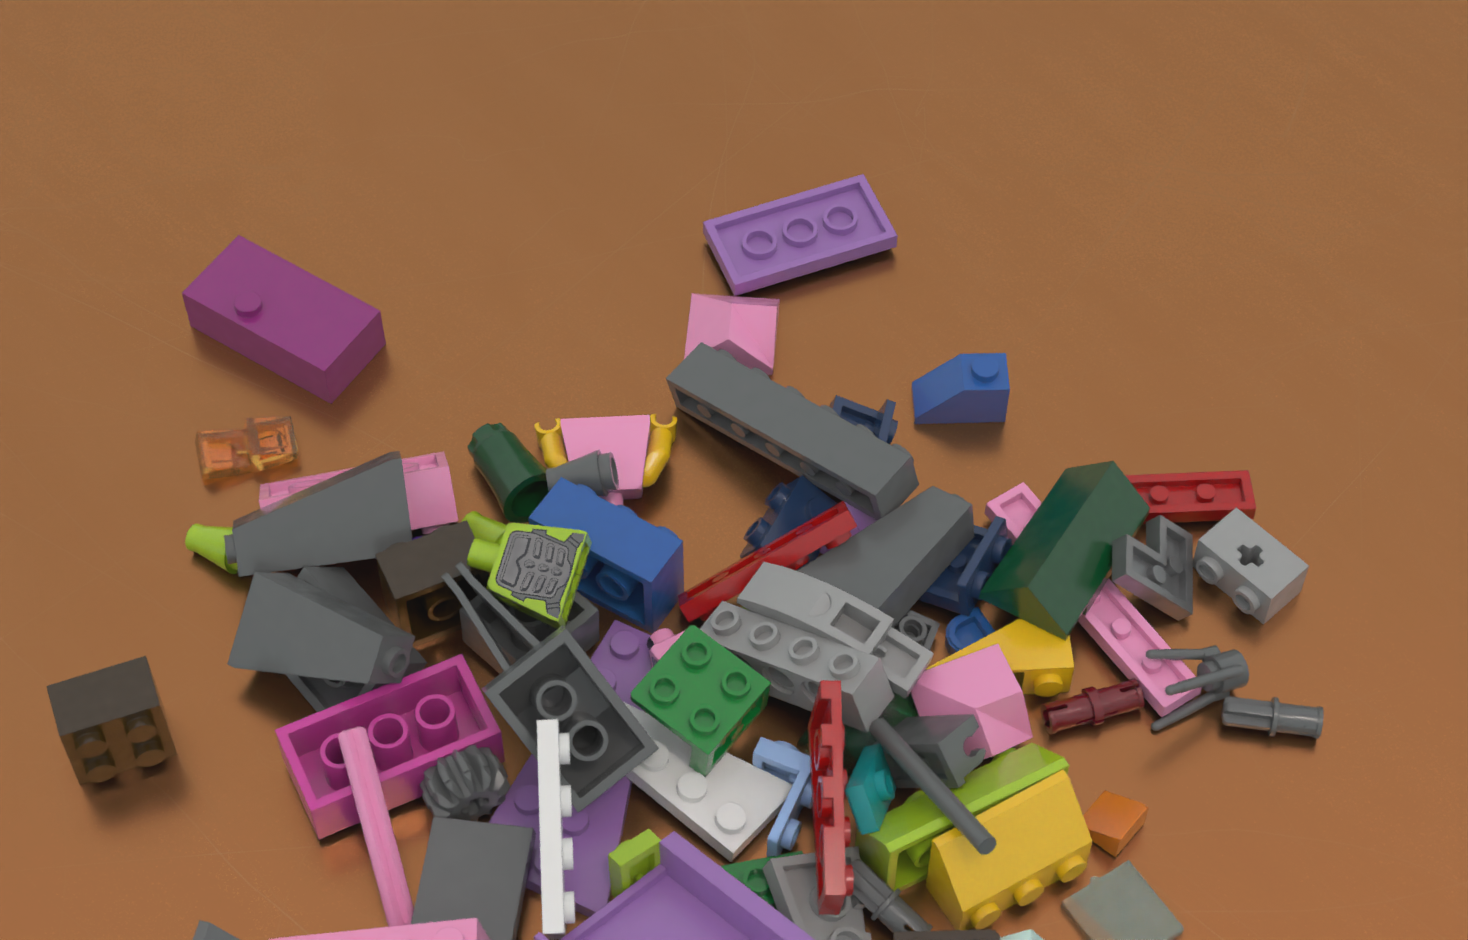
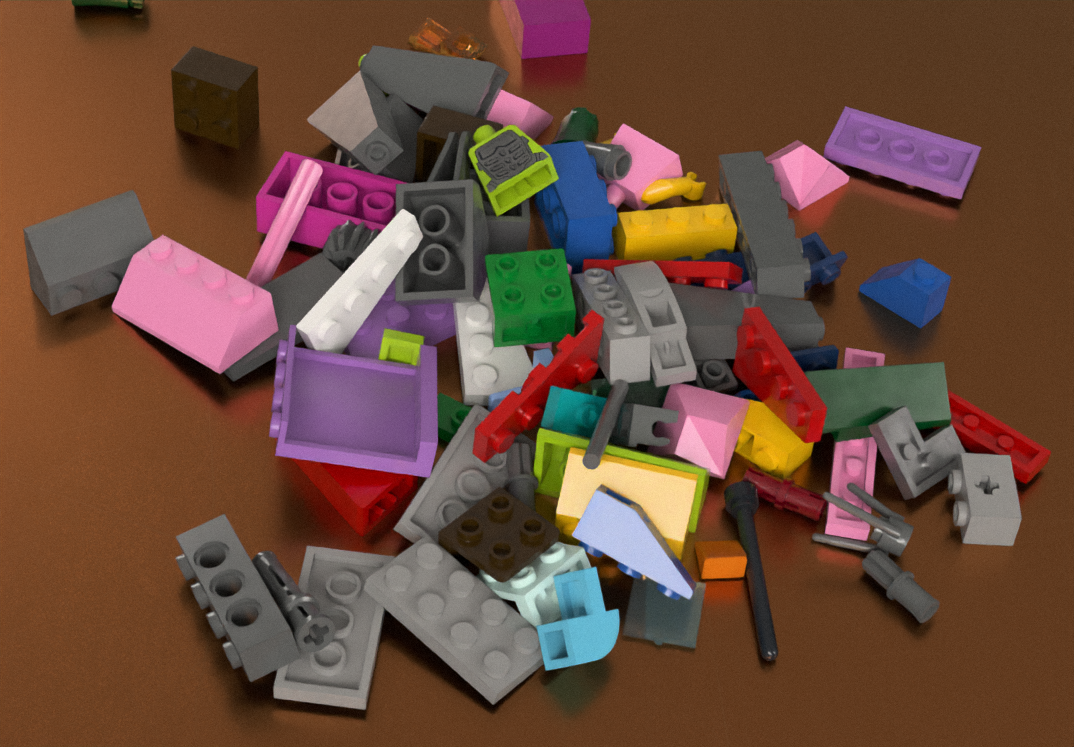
camera: 40 degrees right, 10 degrees down
none -> slope [572,484,697,600]
none -> yellow slope [611,203,738,261]
none -> black piece [724,481,779,661]
none -> red wing [732,306,828,443]

